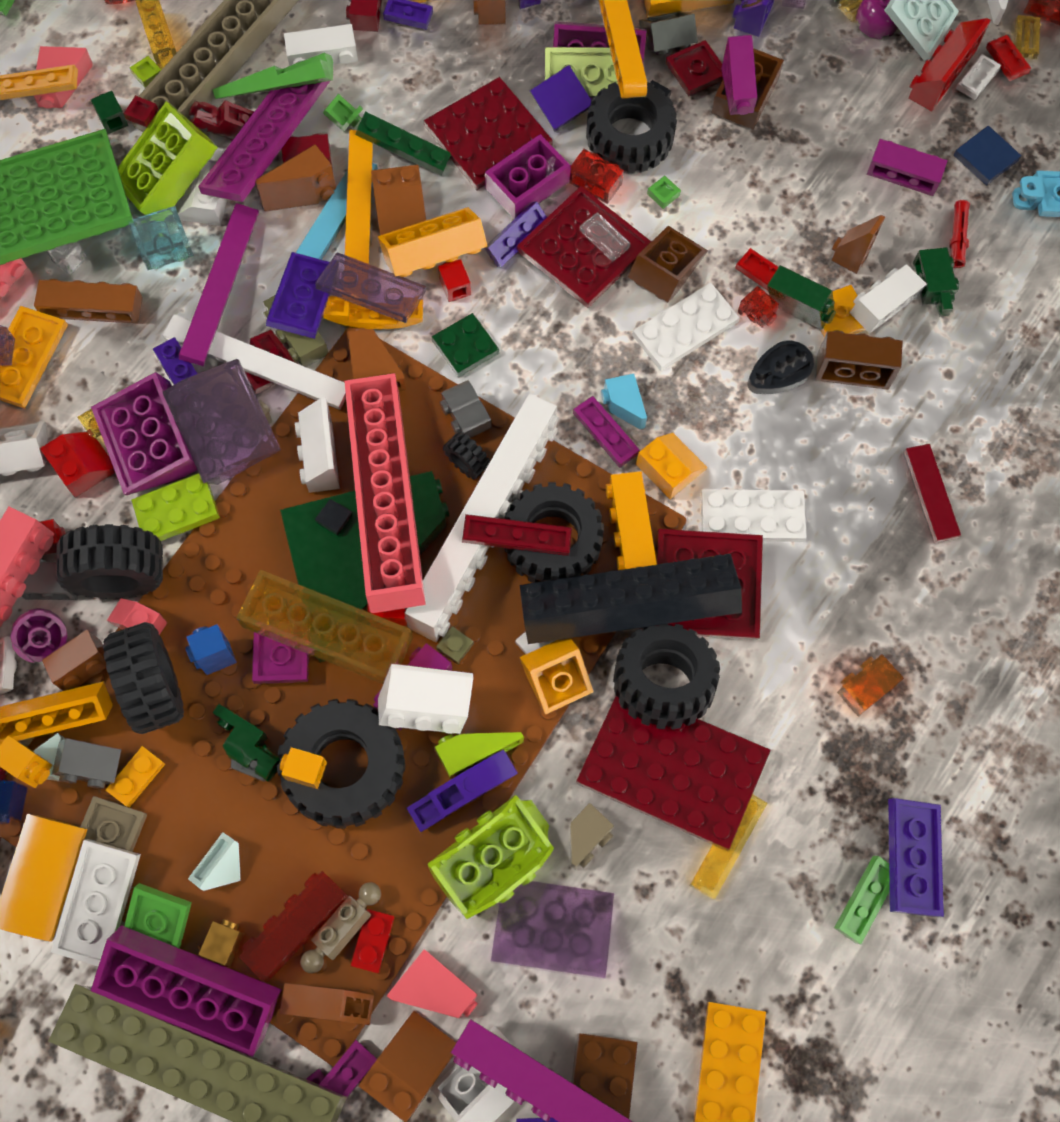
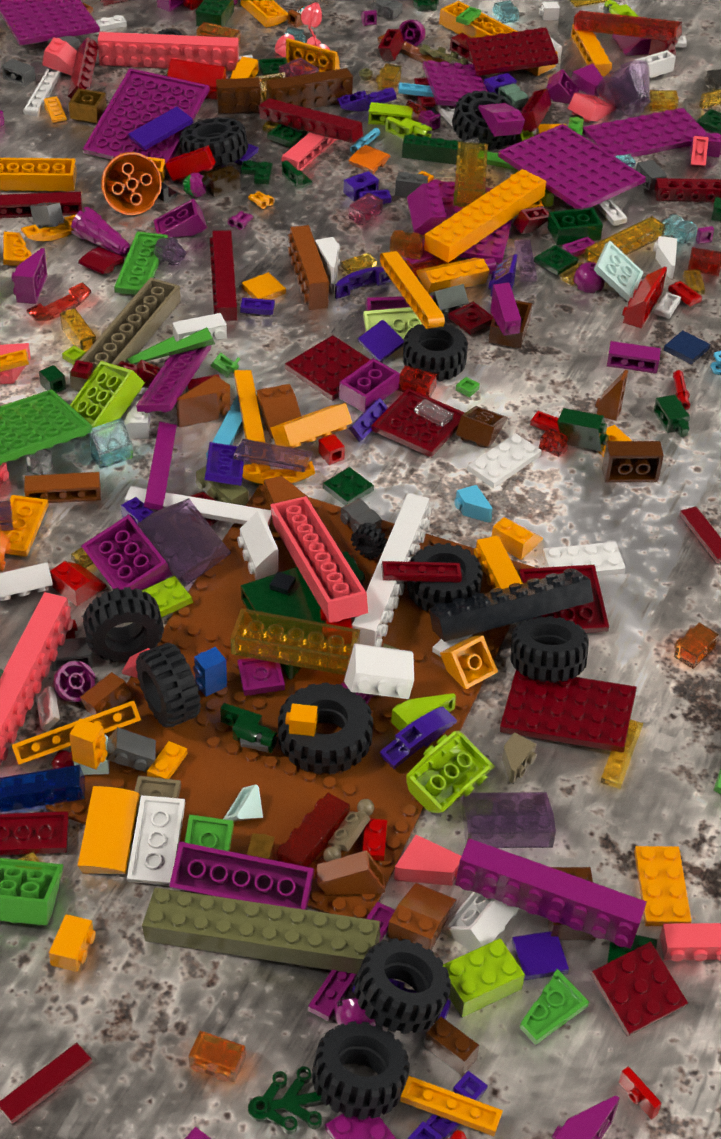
camera: 10 degrees left, 25 degrees down
dark green plate [355,111,451,176] -> none
magenta plate [573,396,640,468] -> none
black piece [747,340,814,394] -> none
white brick [850,264,927,333] -> none

